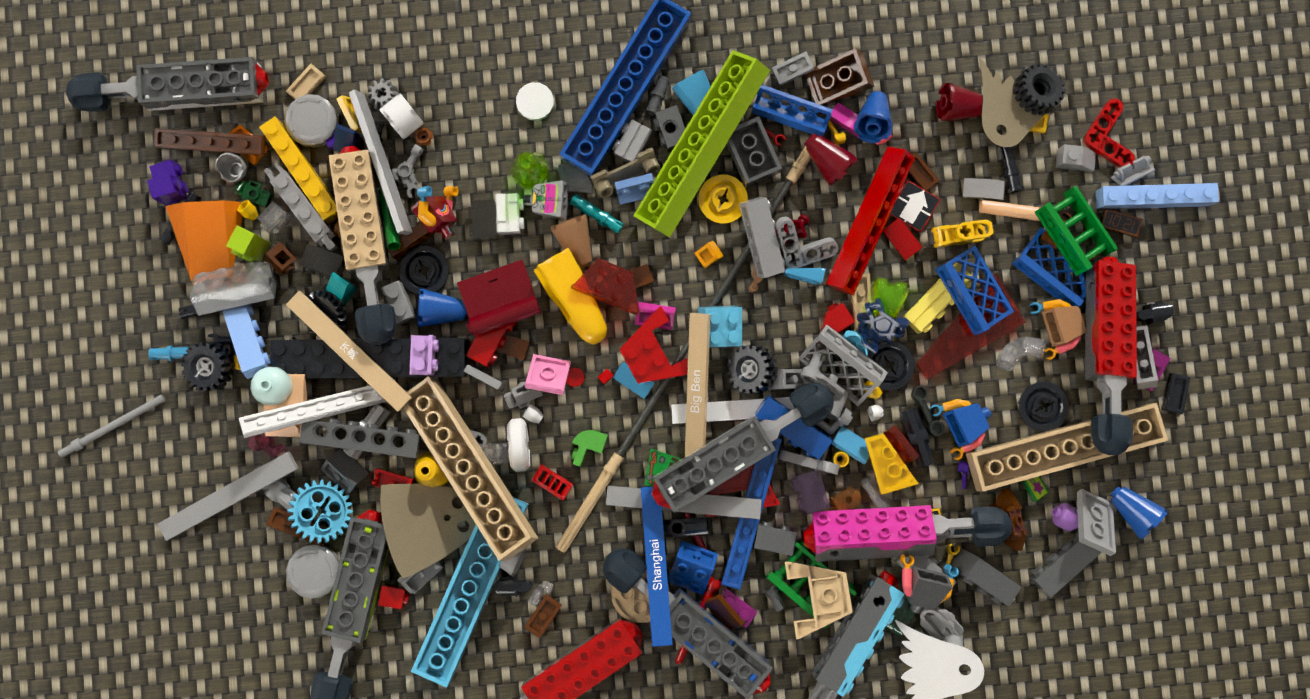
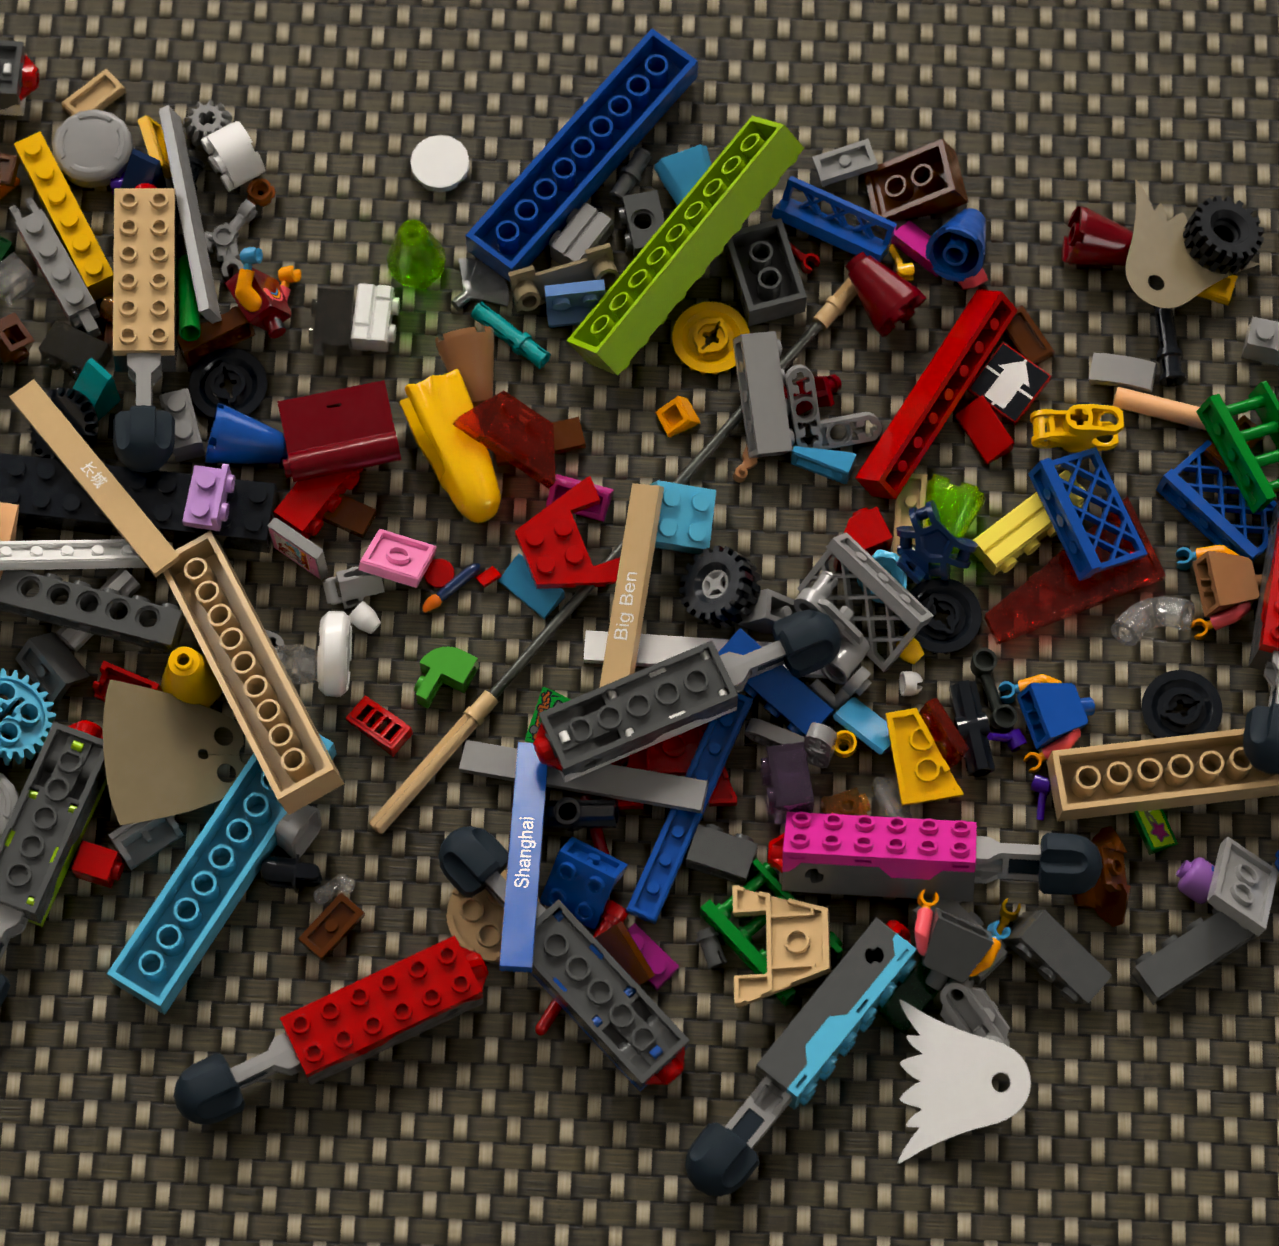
camera: 10 degrees right, 15 degrees down
torso [523,181,569,220] -> none
none -> dark blue piece [422,563,481,613]
none -> dark purple hand [987,728,1028,752]

